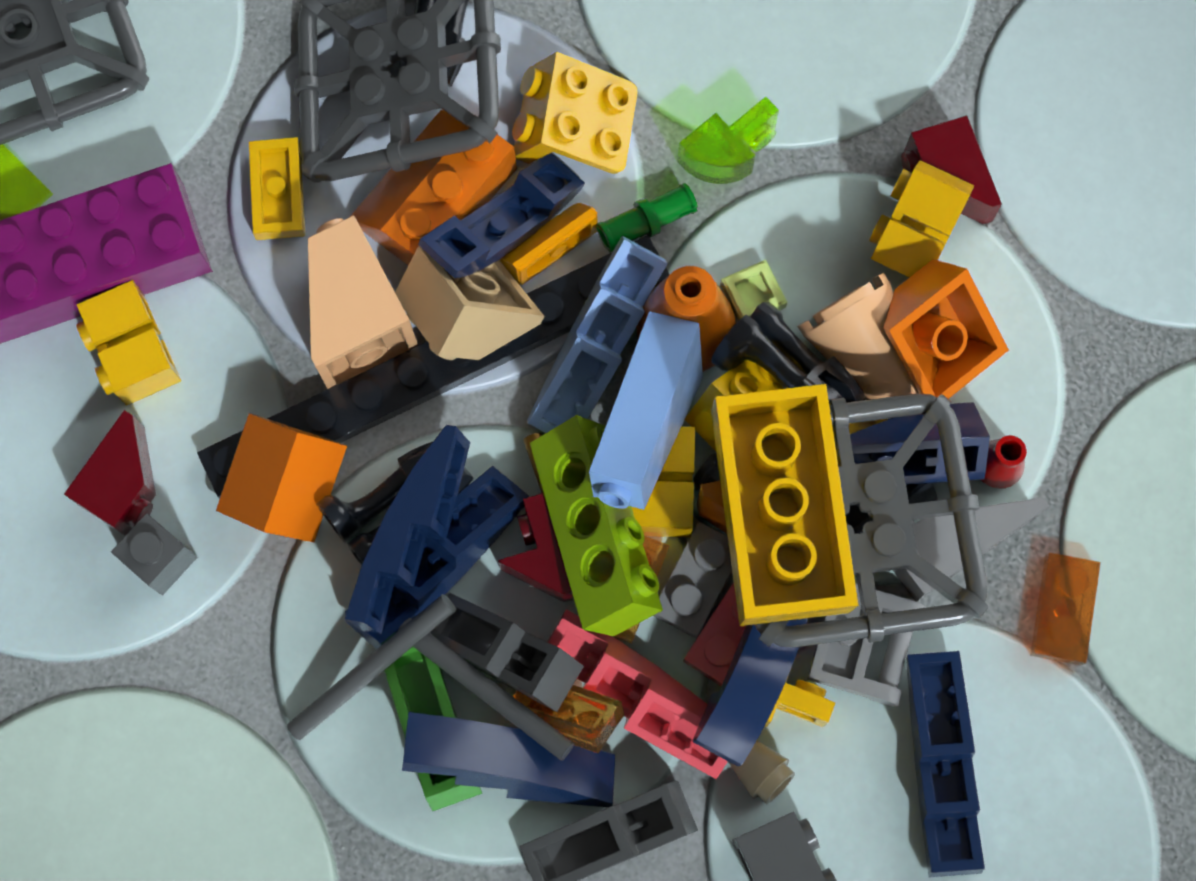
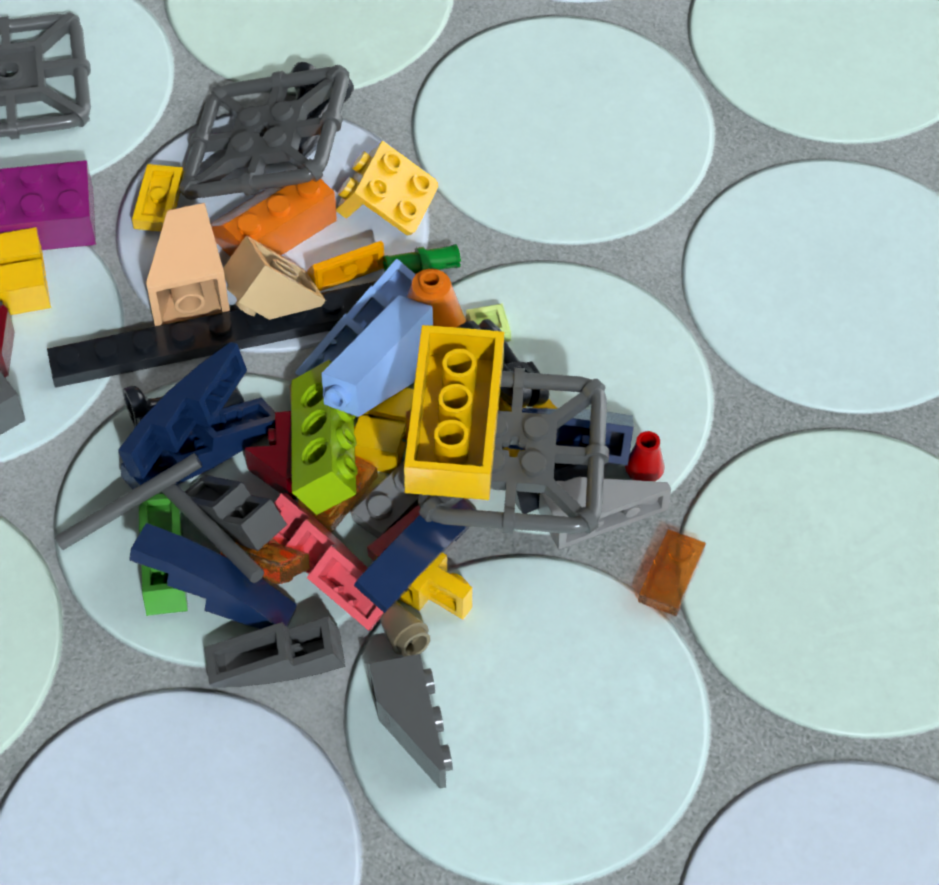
camera: 10 degrees right, 20 degrees down
orange slope [216,413,347,542] -> none
dark blue slope [418,153,585,278] -> none
clear neon green brick [677,97,779,184] -> none
light nougat cone [797,272,919,400] -> none
light grey plate [807,583,925,707] -> none
yellow piece [869,160,974,277] -> none
orange slope [884,259,1009,399] -> none
dark red slope [901,115,1002,224] -> none
dark blue slope [906,651,985,878] -> none

